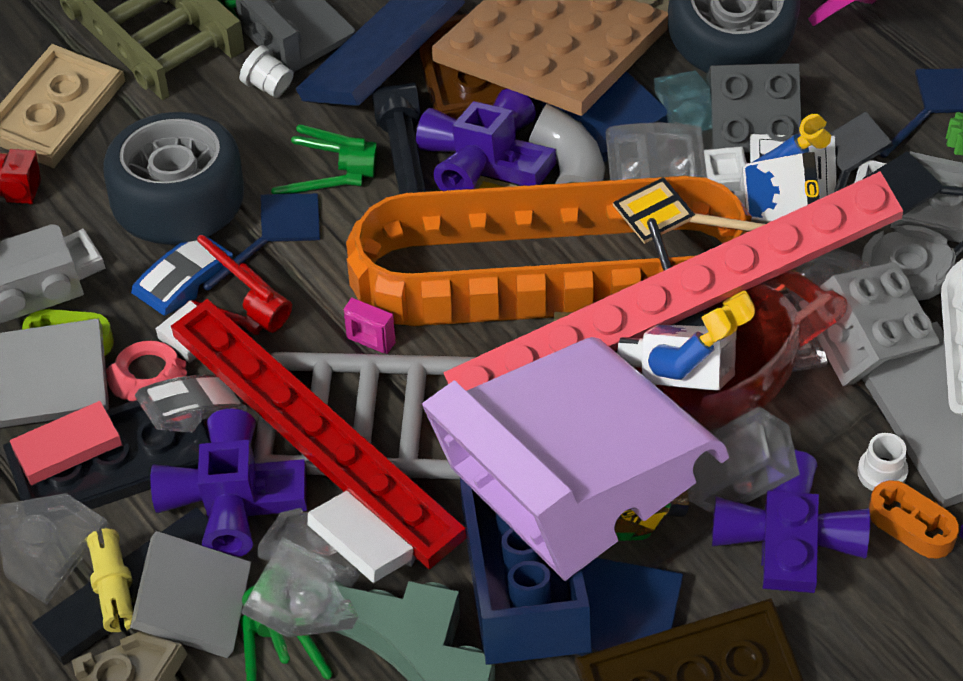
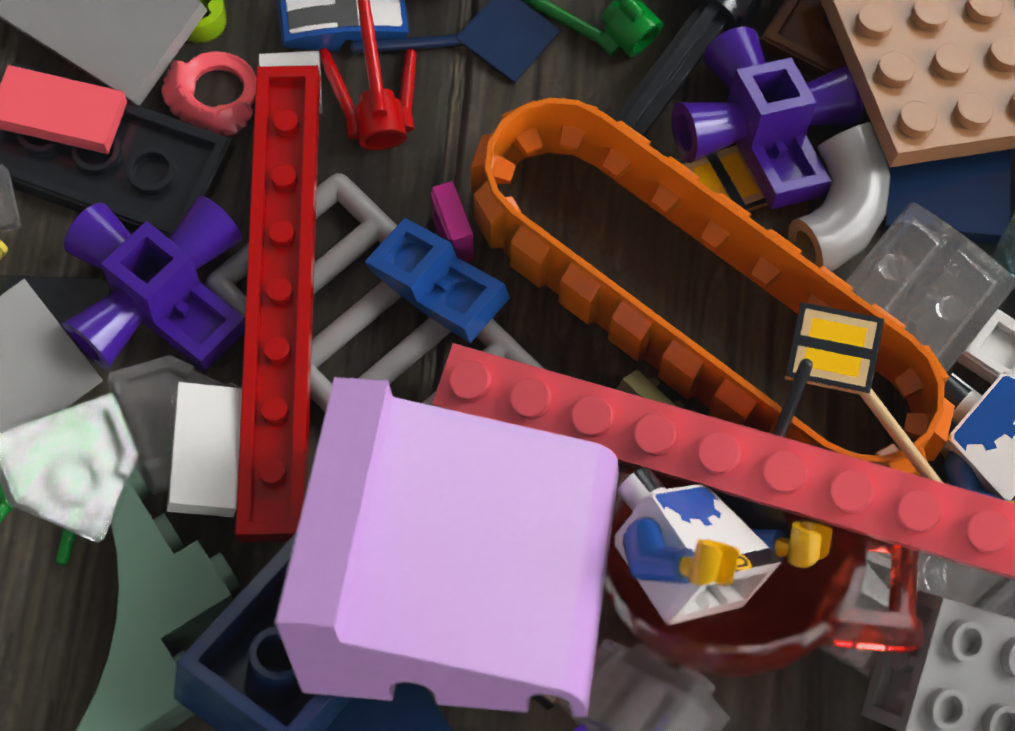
camera: 40 degrees right, 15 degrees up
slope [134,375,247,433] -> none
none -> blue slope [365,218,510,343]

